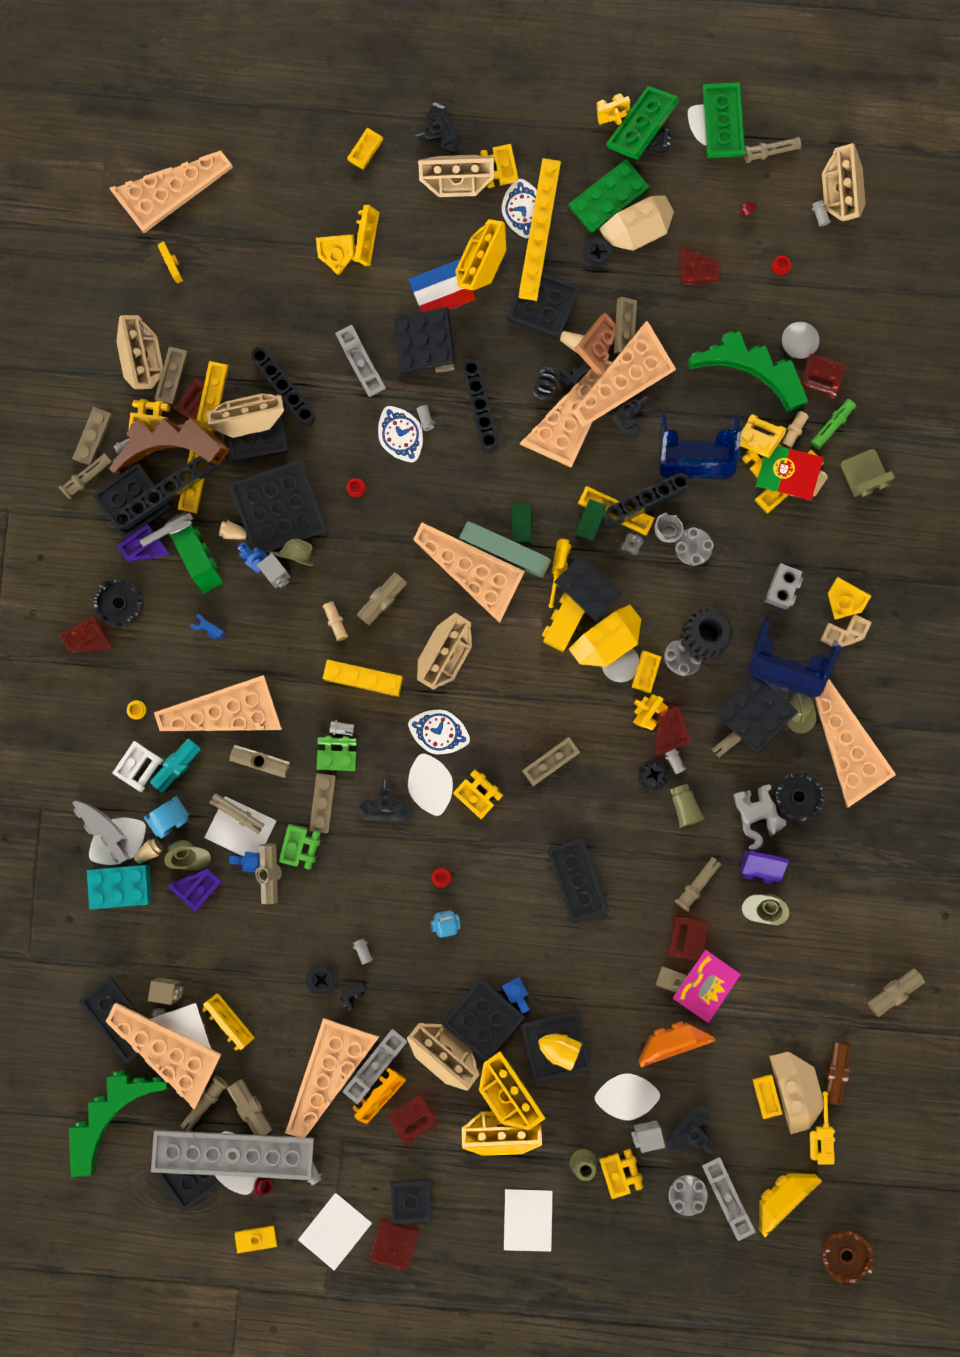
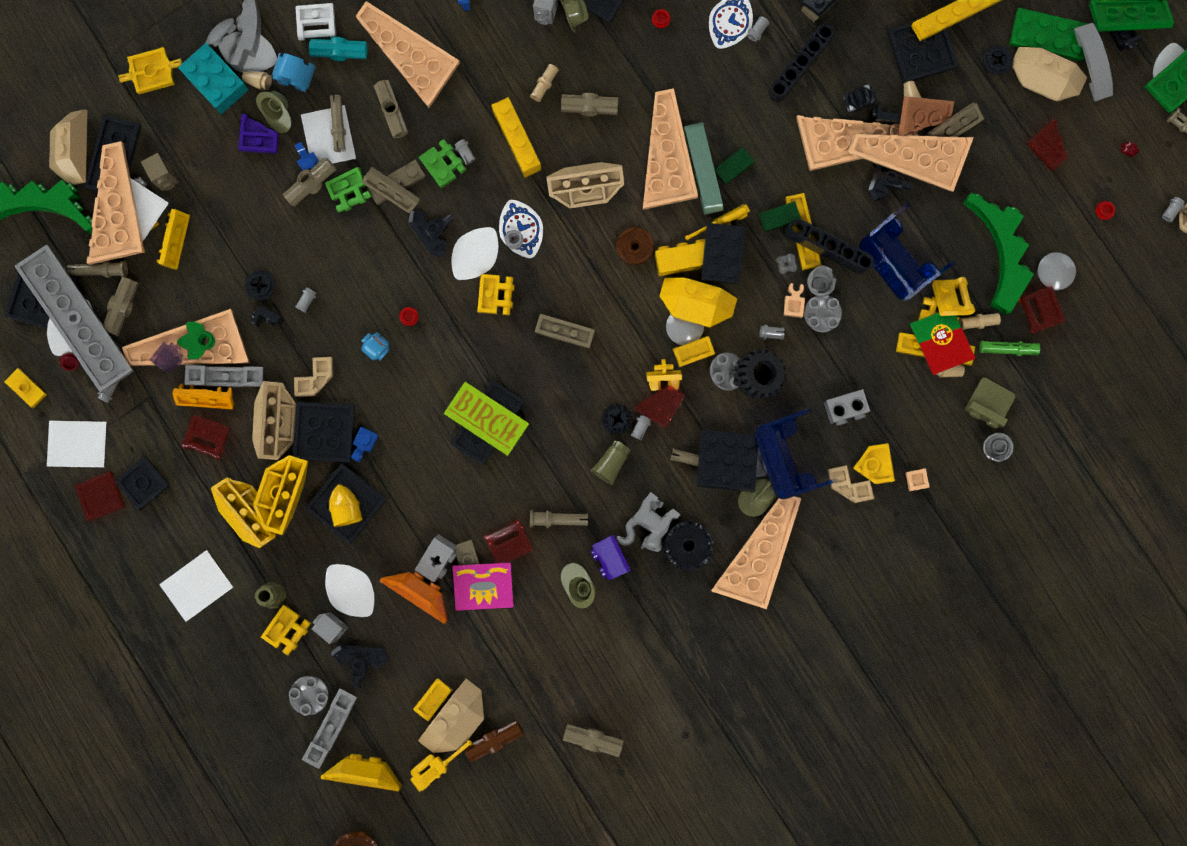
camera: 50 degrees right, 0 degrees up
none -> tan wedge [49,109,87,185]
none -> yellow plate [118,47,182,94]
none -> clear purple brick [149,342,184,374]
none -> green plate [177,322,215,360]
none -> light grey dish [206,18,236,47]
none -> tan tile [294,357,333,397]
none -> dark tan plate [361,167,420,213]
none -> light grey brick [415,534,458,582]
none -> lime tile [444,382,529,456]
none -> light grey plate [505,230,524,249]
none -> reddish brown plate [616,227,654,265]
none -> light grey pin [759,324,784,340]
none -> light nougat plate [783,283,805,318]
none -> light nougat plate [905,468,929,491]
none -> light grey hair [983,433,1014,462]
none -> light grey slope [1074,23,1113,101]

